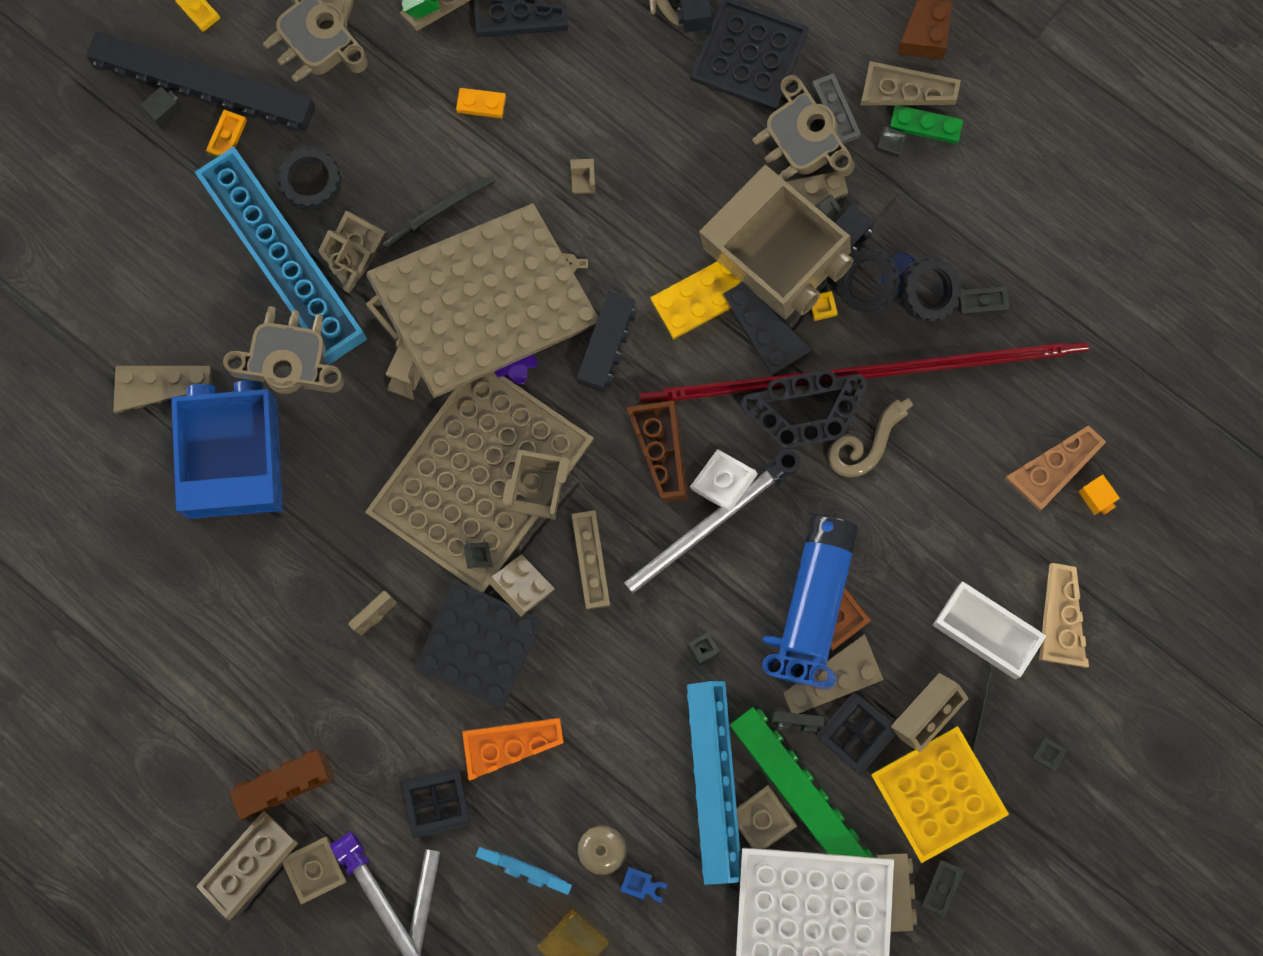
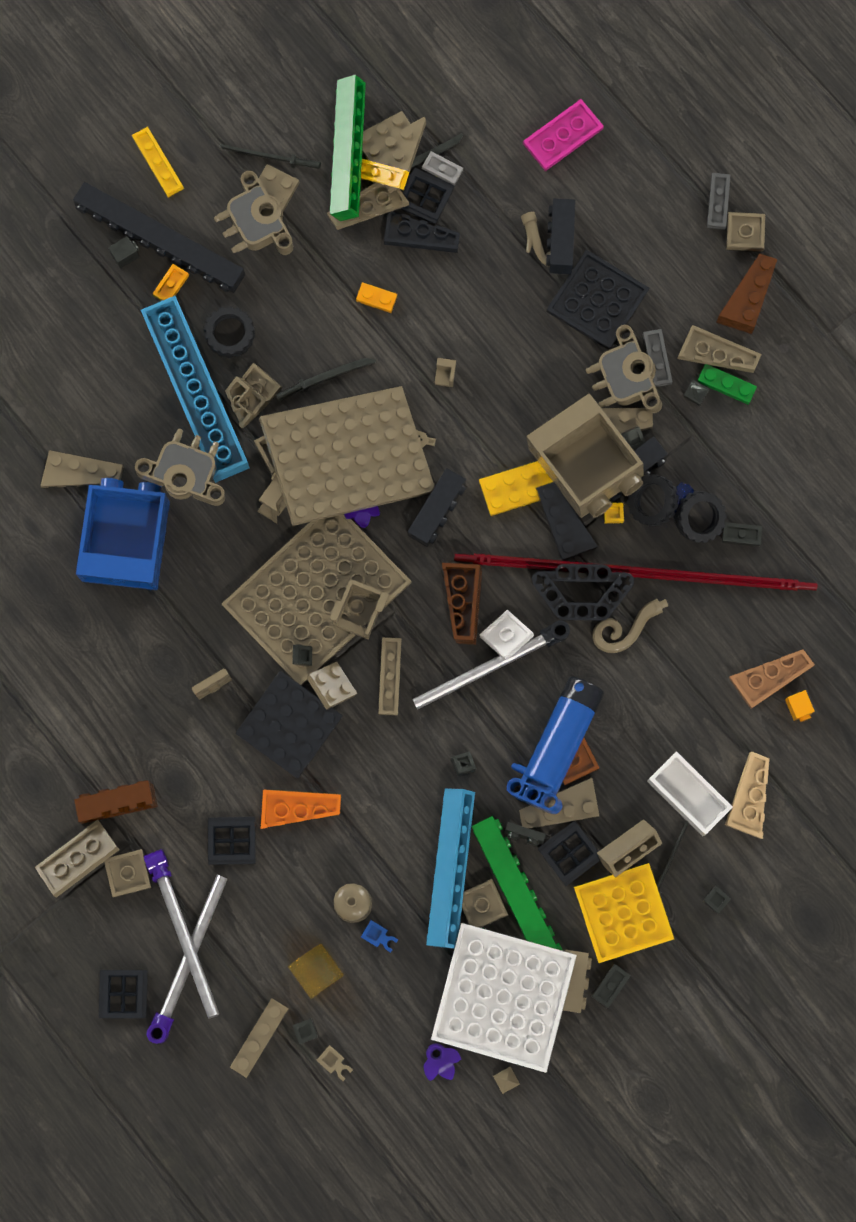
camera: 10 degrees right, 0 degrees up
dark azure wing [475,847,572,895] -> none

